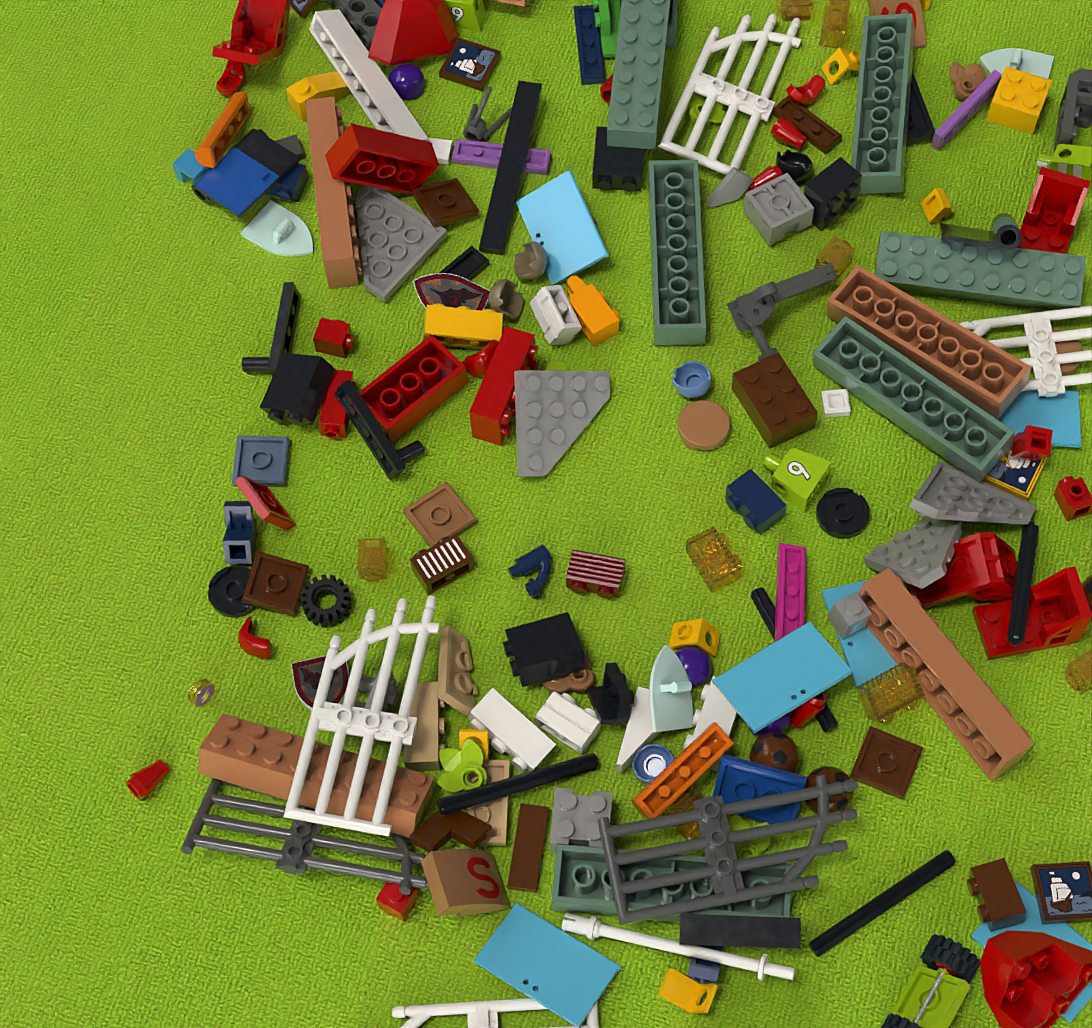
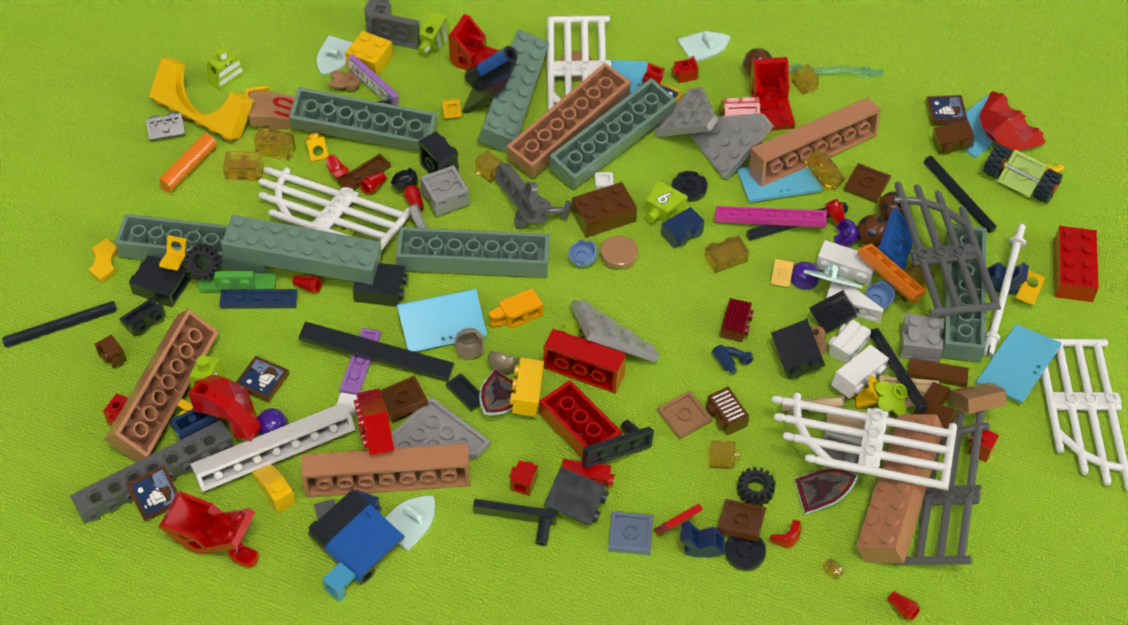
camera: 90 degrees left, 10 degrees down
orange brick [195,92,251,168] -> none
red hair [462,339,499,377] -> none
dark grey plant [463,87,512,141] -> none
white brick [530,285,582,346] -> none
black tile [679,914,801,949] -> none
medium azure container [712,621,852,734] -> none
light grey brick [827,592,872,640] -> none
black axle [1007,521,1039,646] -> none

